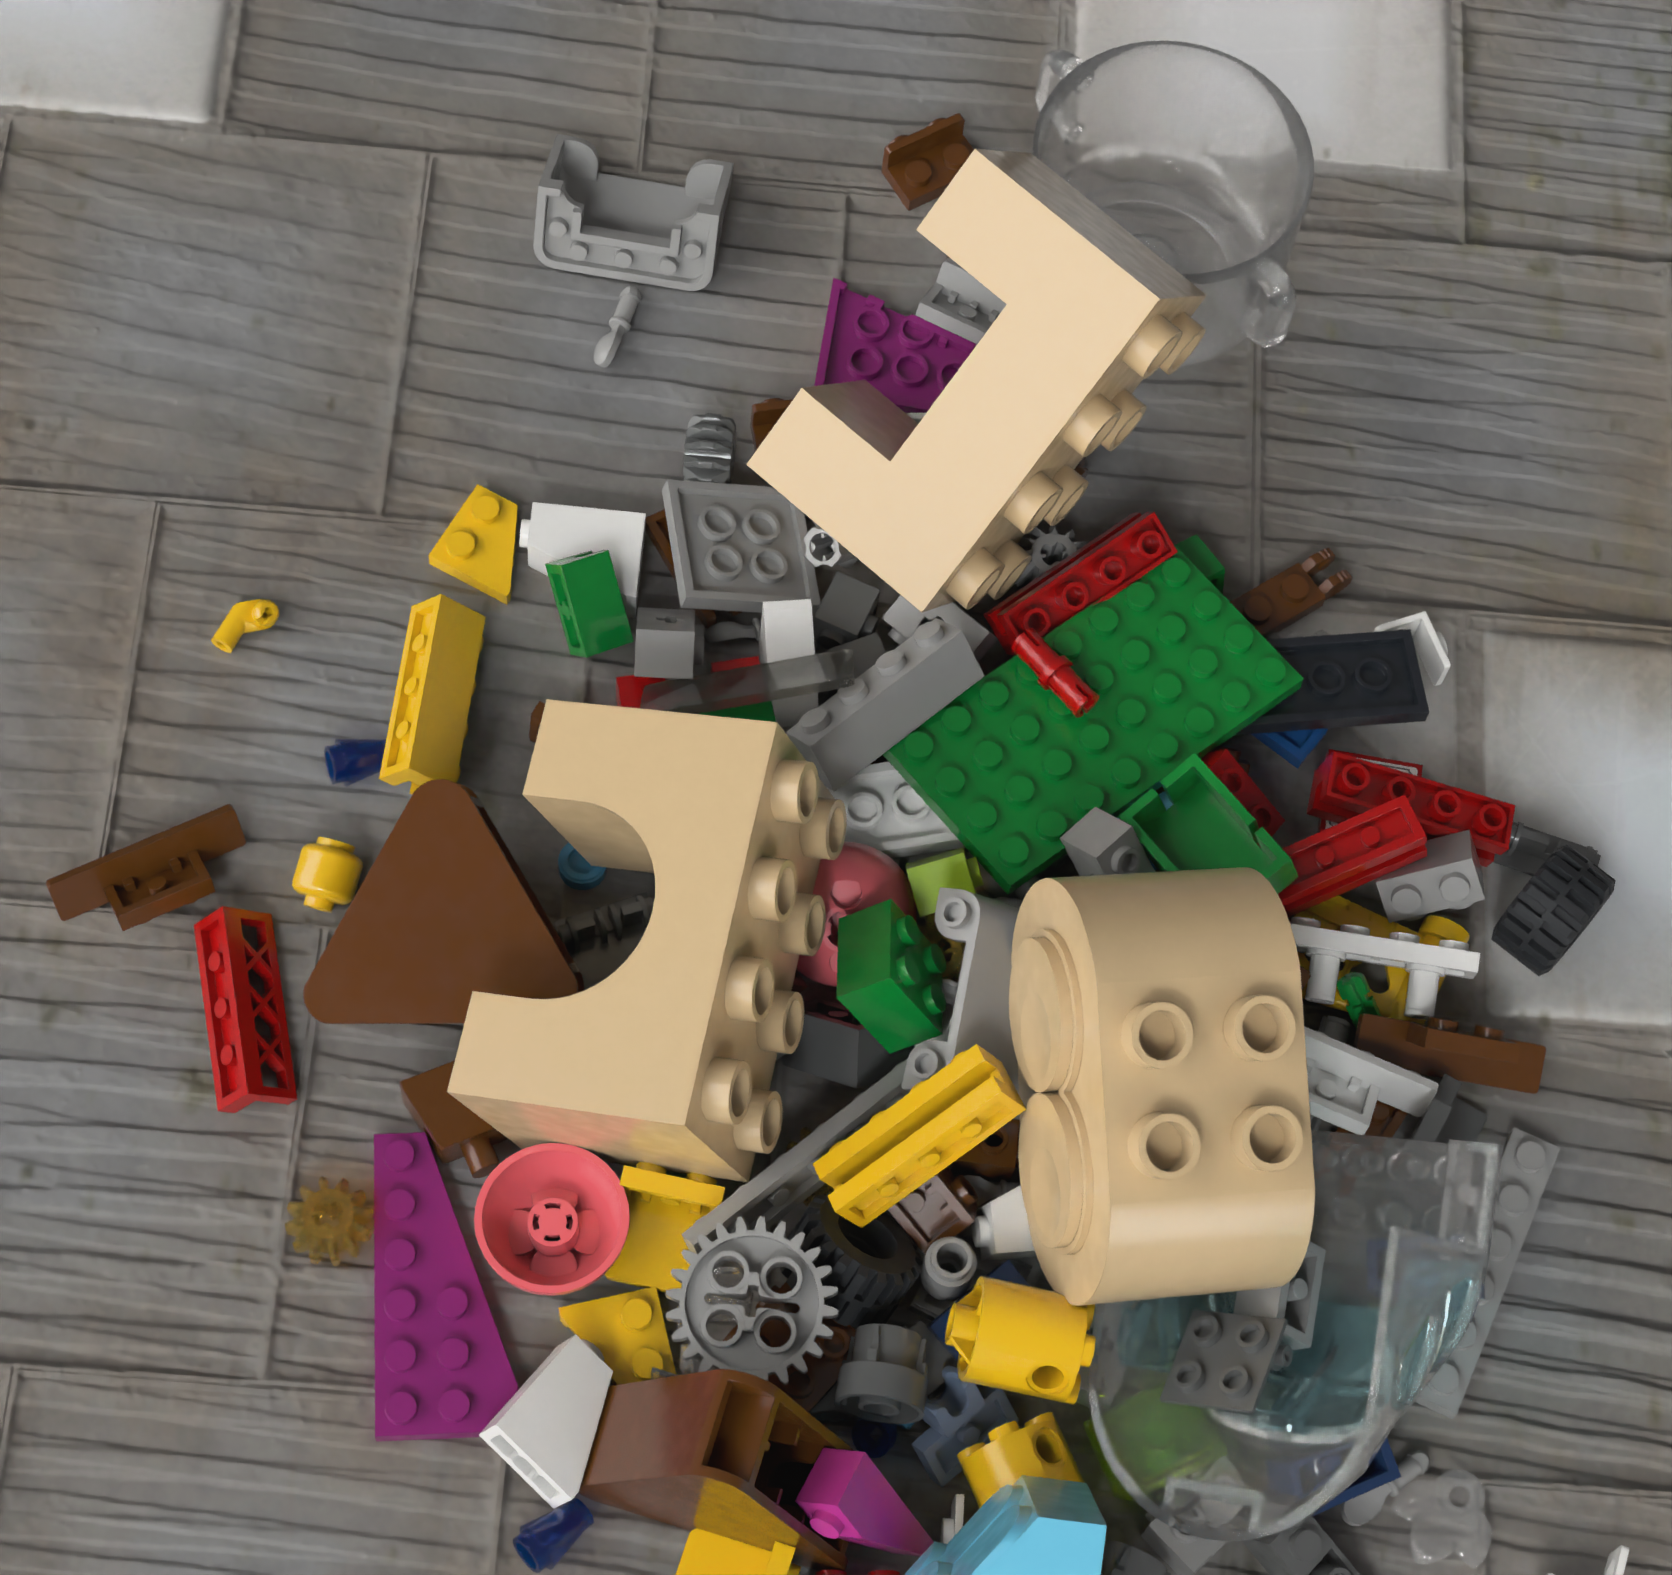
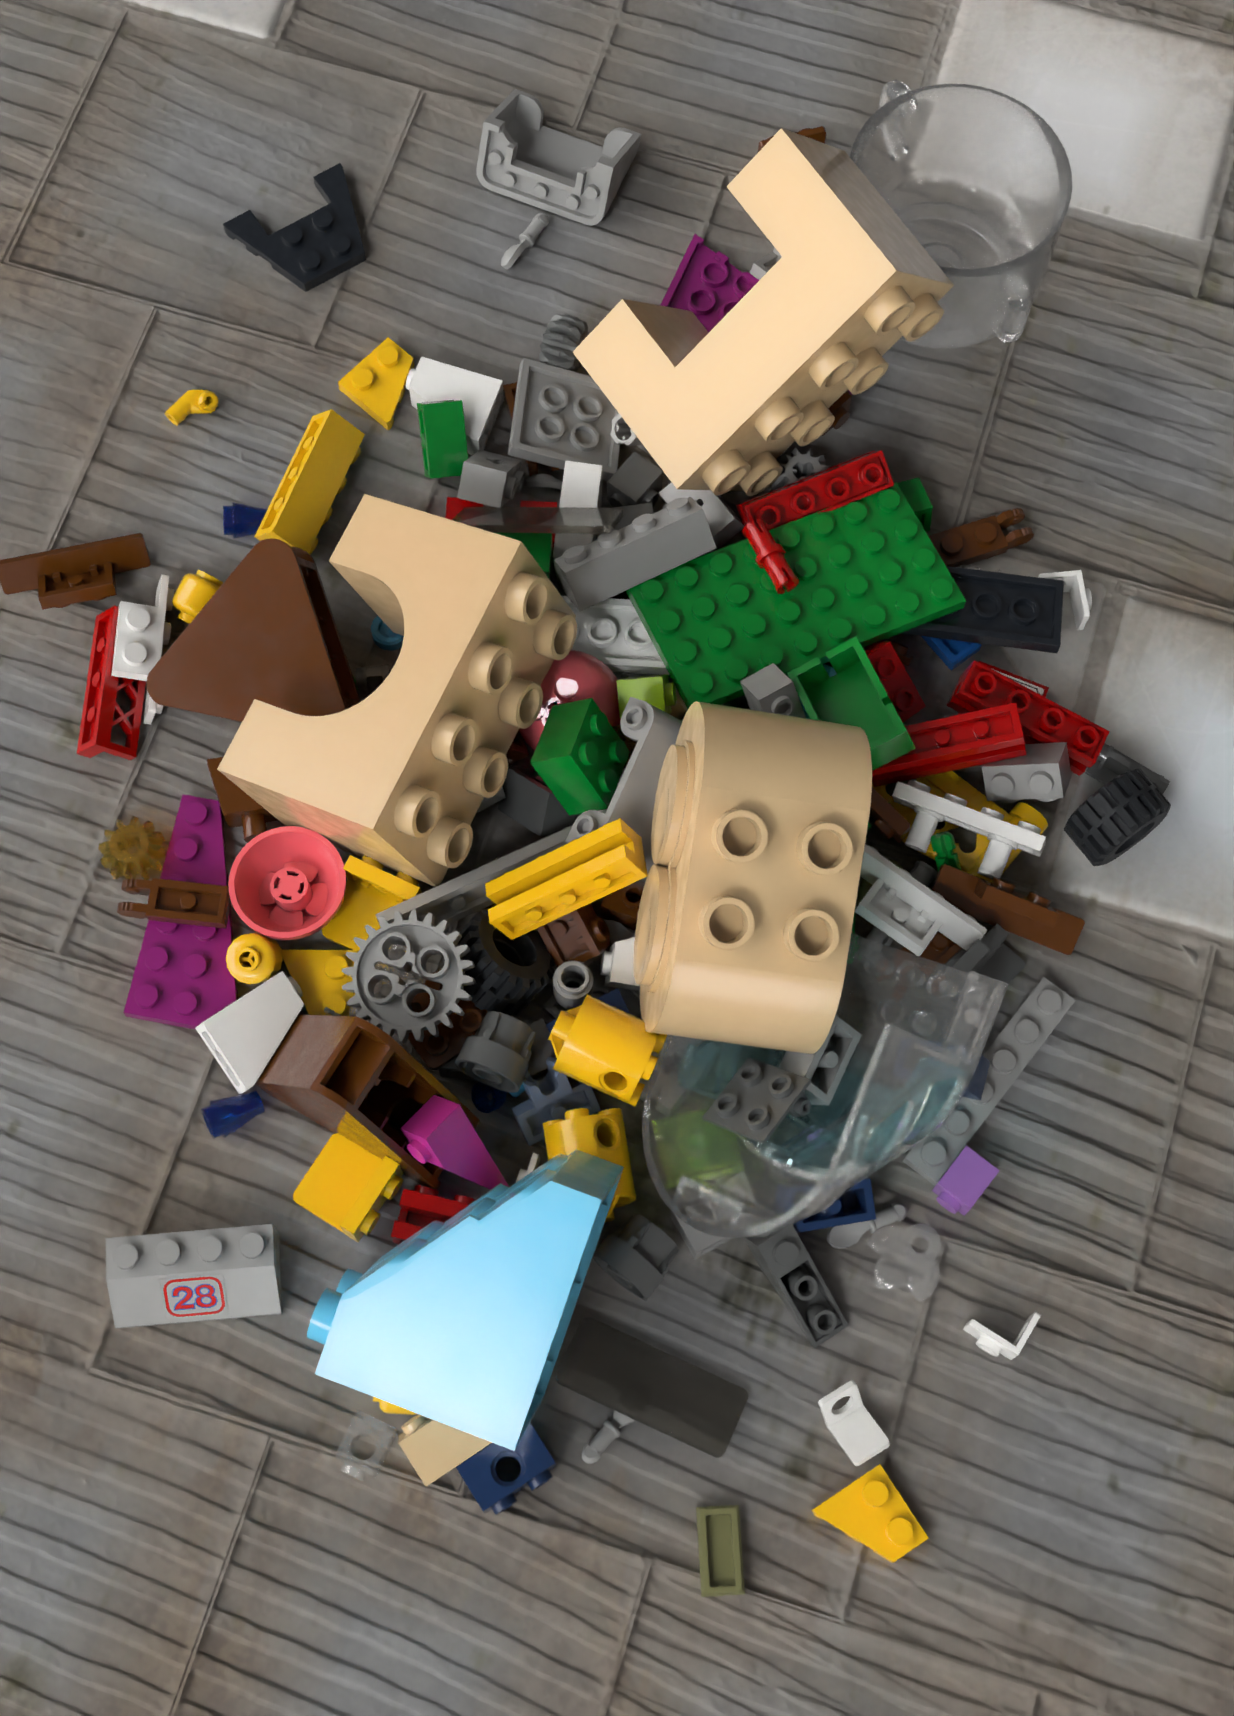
camera: 20 degrees right, 5 degrees up
none -> white bracket [111,574,174,725]
none -> reddish brown hinge [117,878,231,929]
none -> black wing [223,163,366,292]
none -> yellow head [226,932,283,985]
none -> medium lavender brick [932,1145,999,1216]

